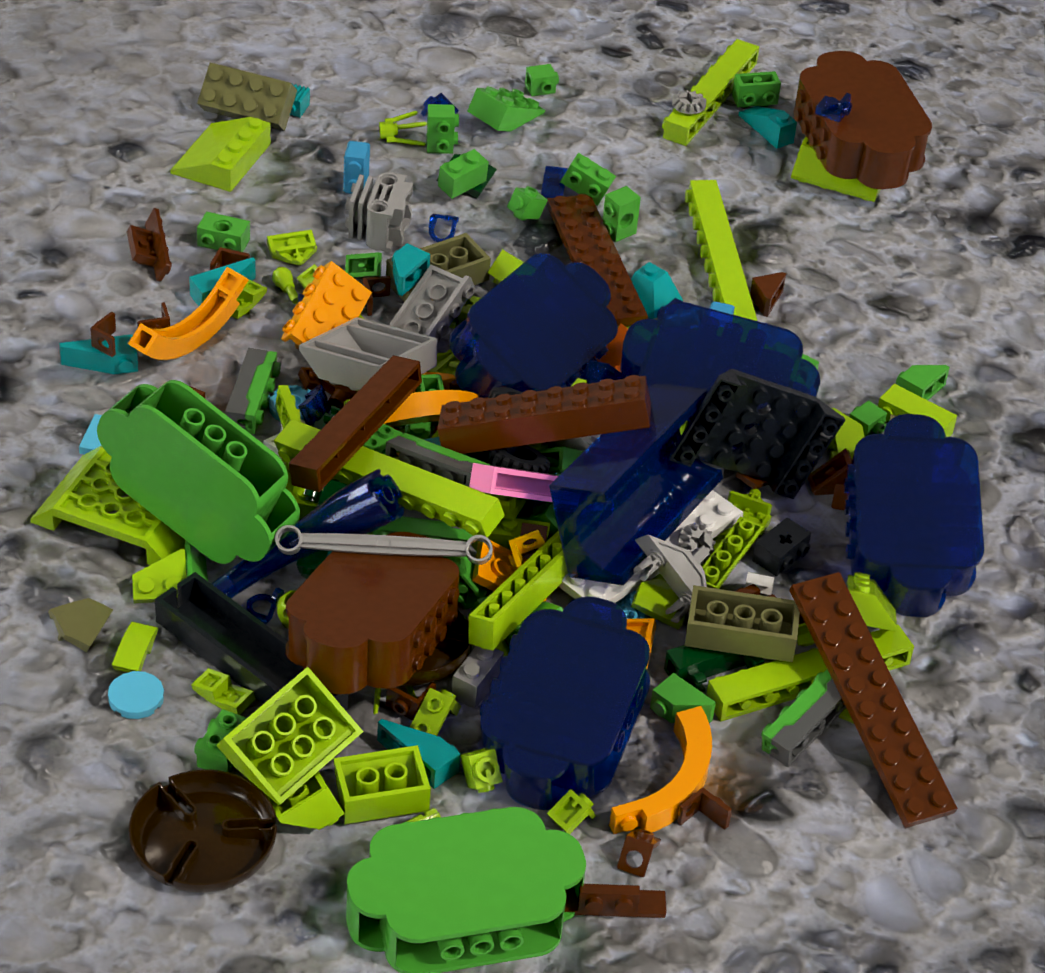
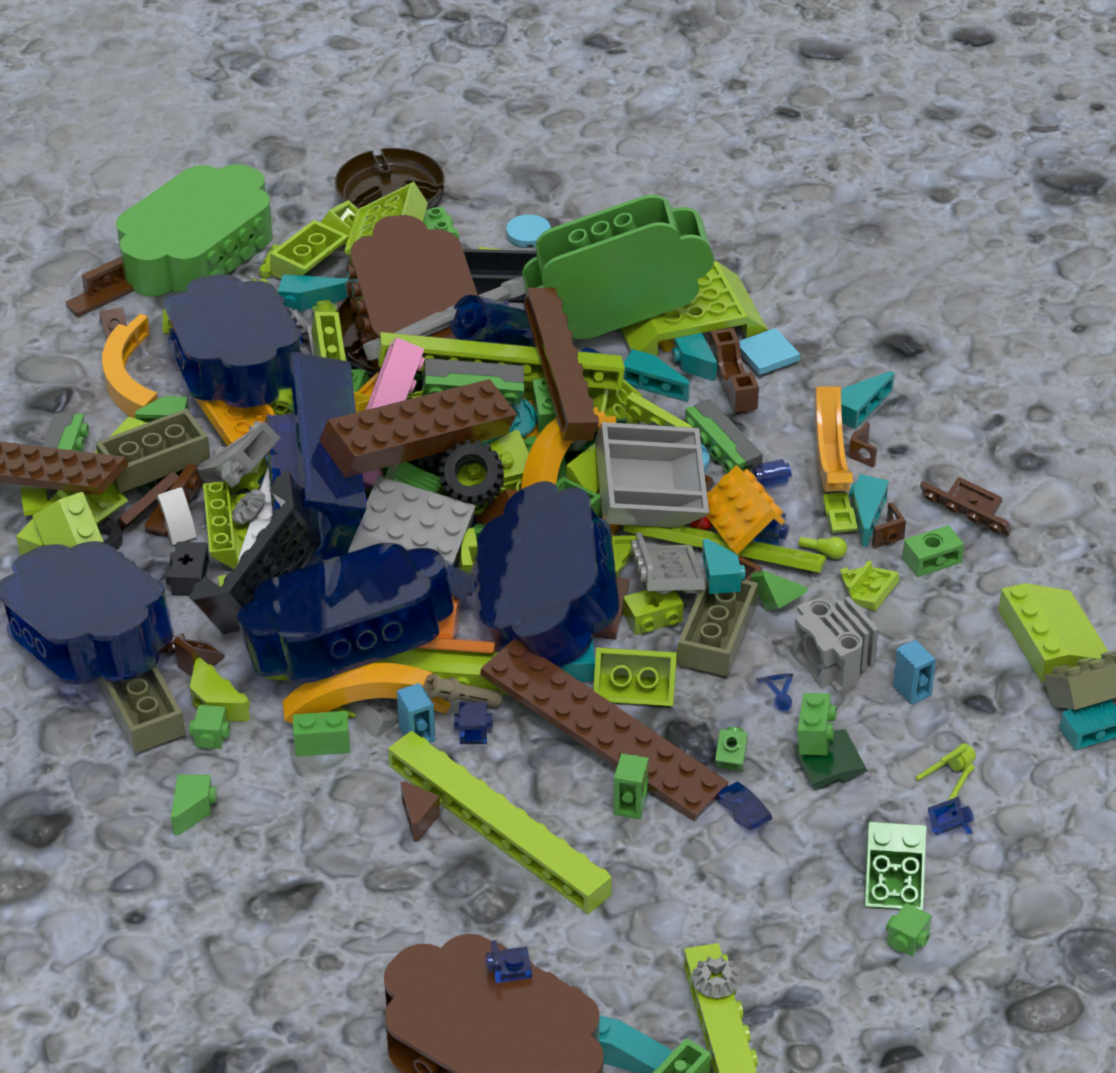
camera: 145 degrees right, 0 degrees up
reddish brown bracket [90,312,116,357] -> none
bright green brick [426,104,459,154] -> none
bright green brick [560,152,616,206] -> none
teal slope [631,262,683,320] -> none
reddish brown bracket [677,787,732,830] -> none
lime brick [878,383,957,448] -> none
none -> light grey gear [286,307,310,340]
none -> clear blue brick [753,459,792,488]

